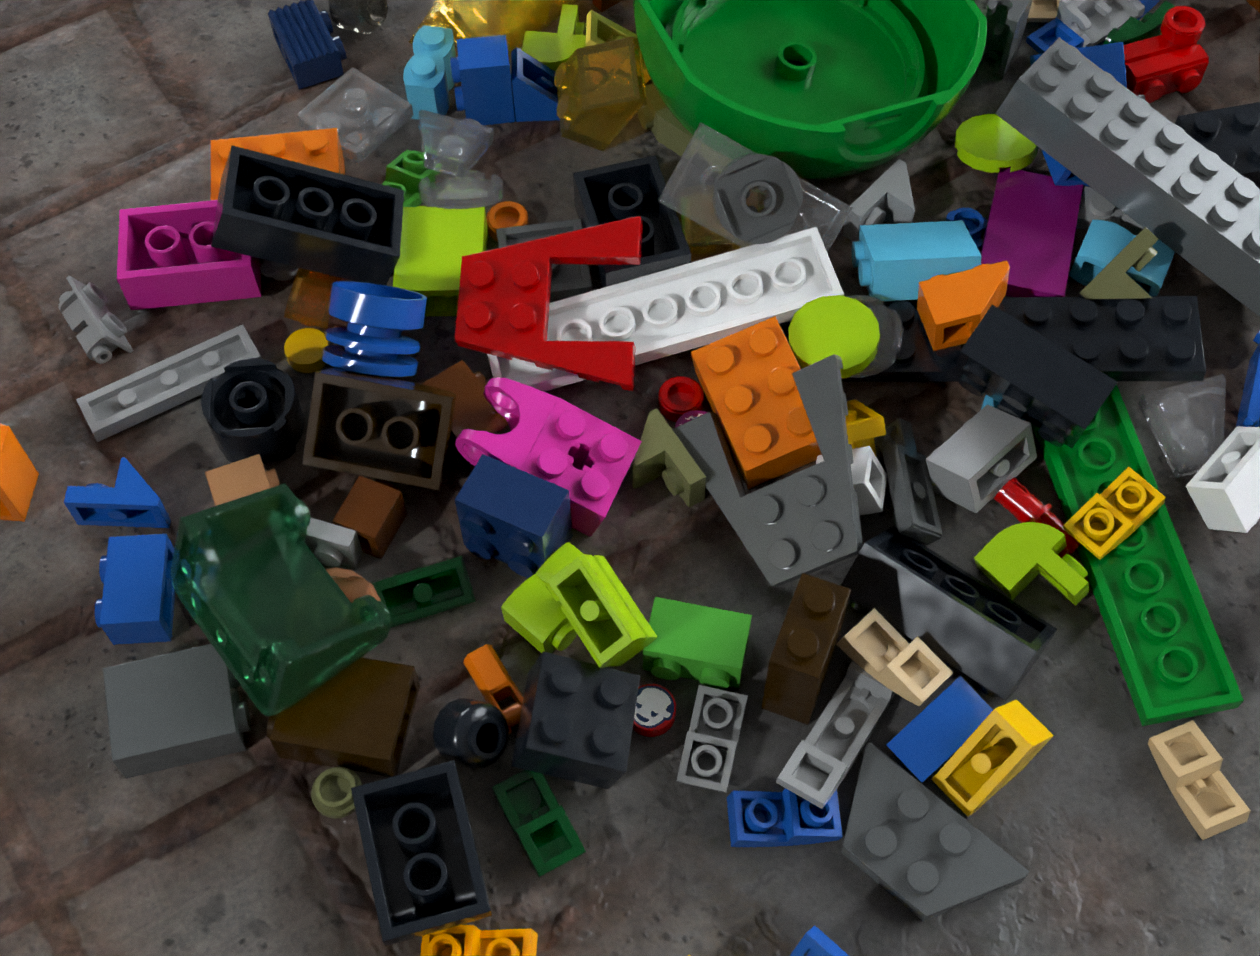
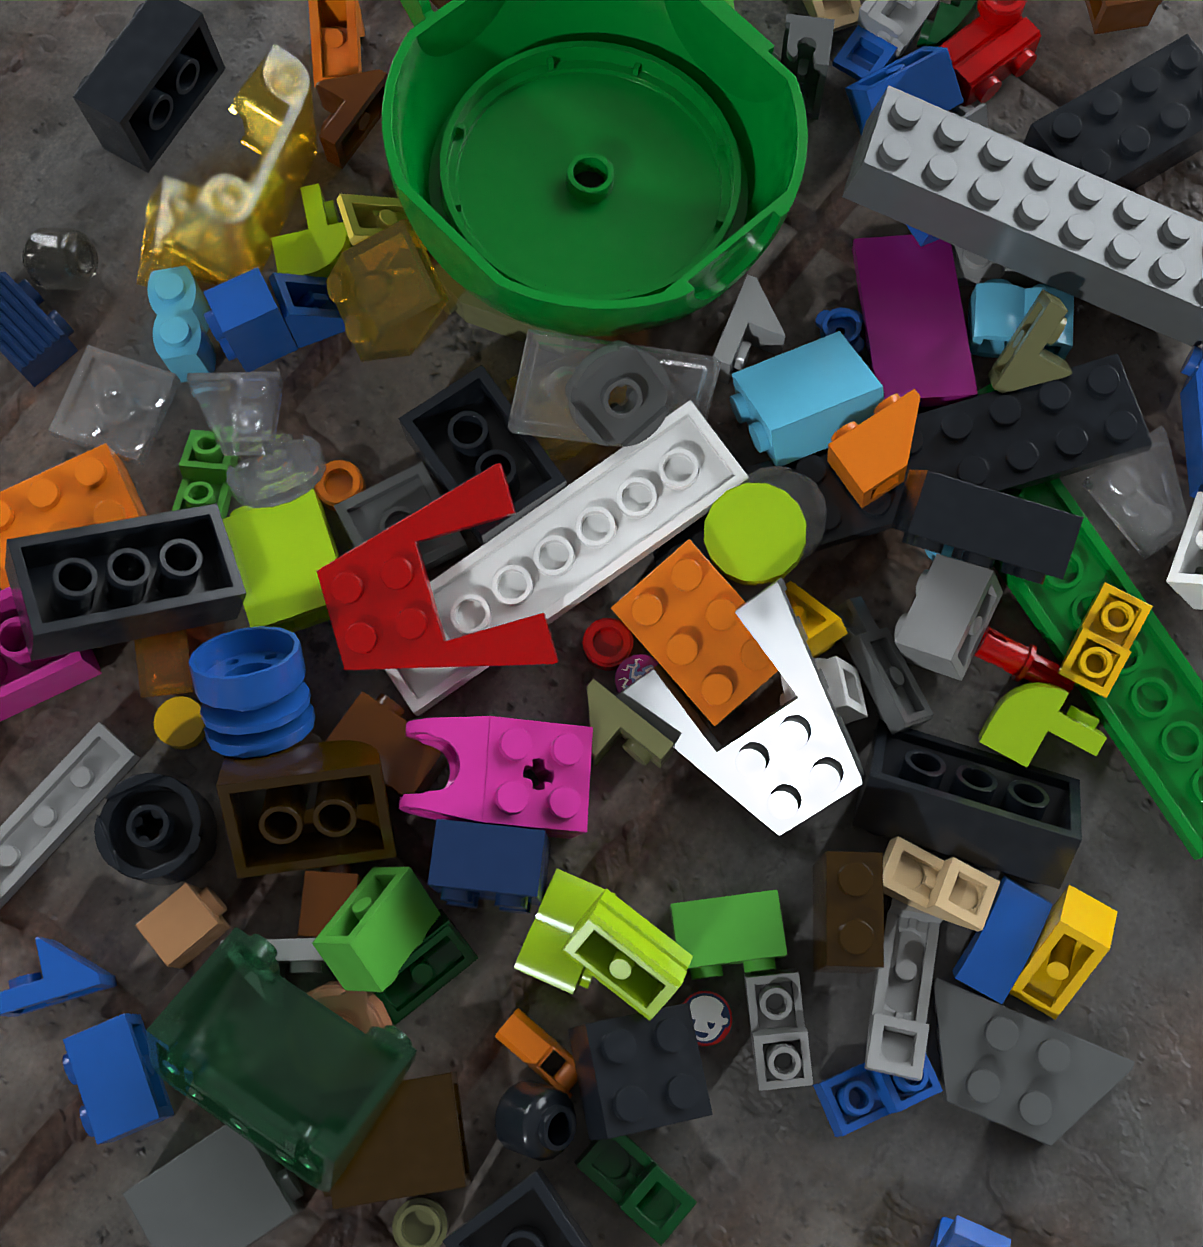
camera: 15 degrees left, 15 degrees up
lime tile [955,114,1038,173] -> none
none -> bright green brick [312,867,440,992]

